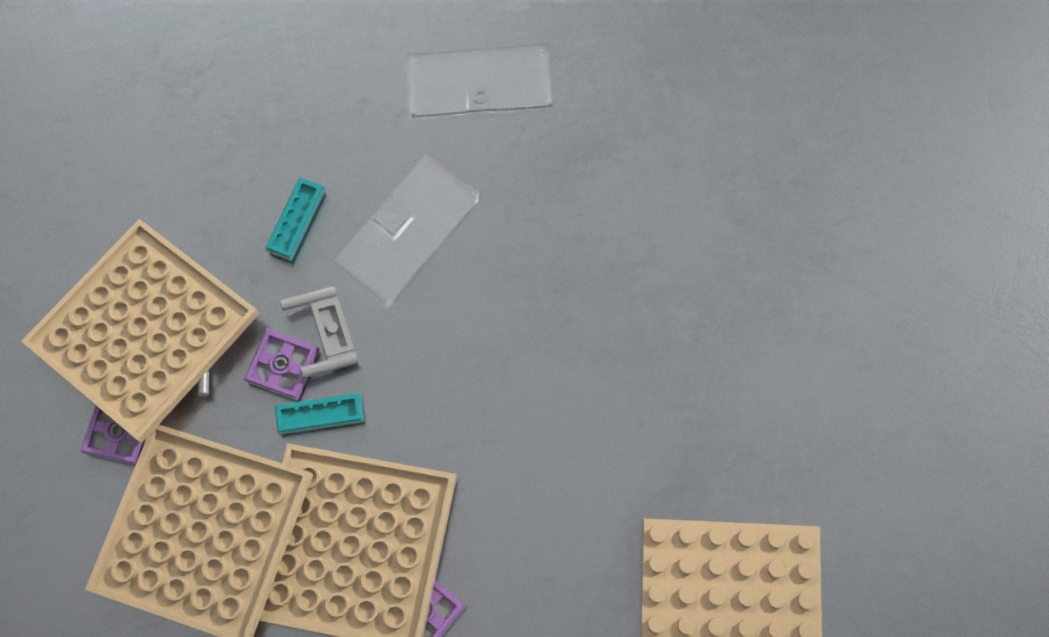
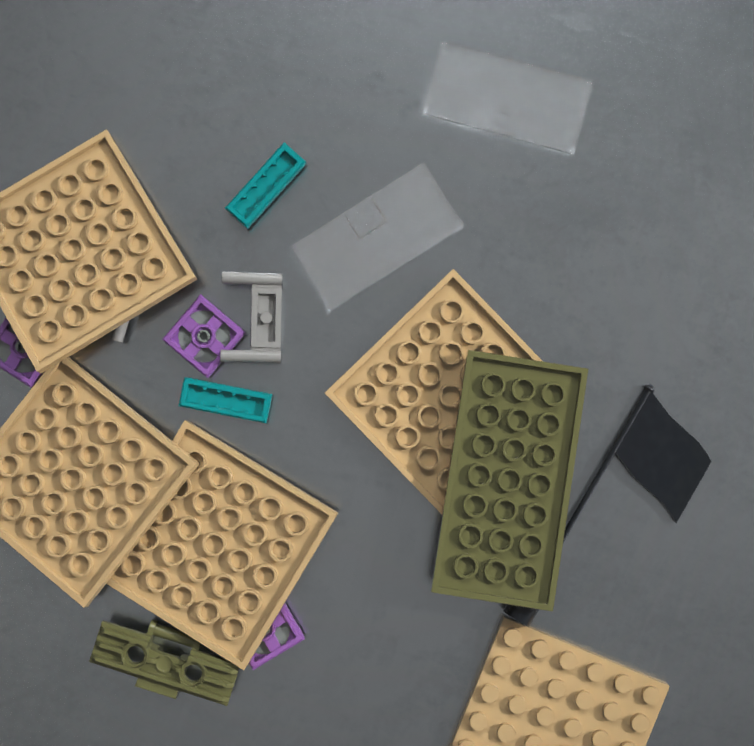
camera: 20 degrees right, 15 degrees up
none -> tan plate [325,269,542,514]
none -> olive plate [431,350,588,611]
none -> black flag [503,384,712,627]

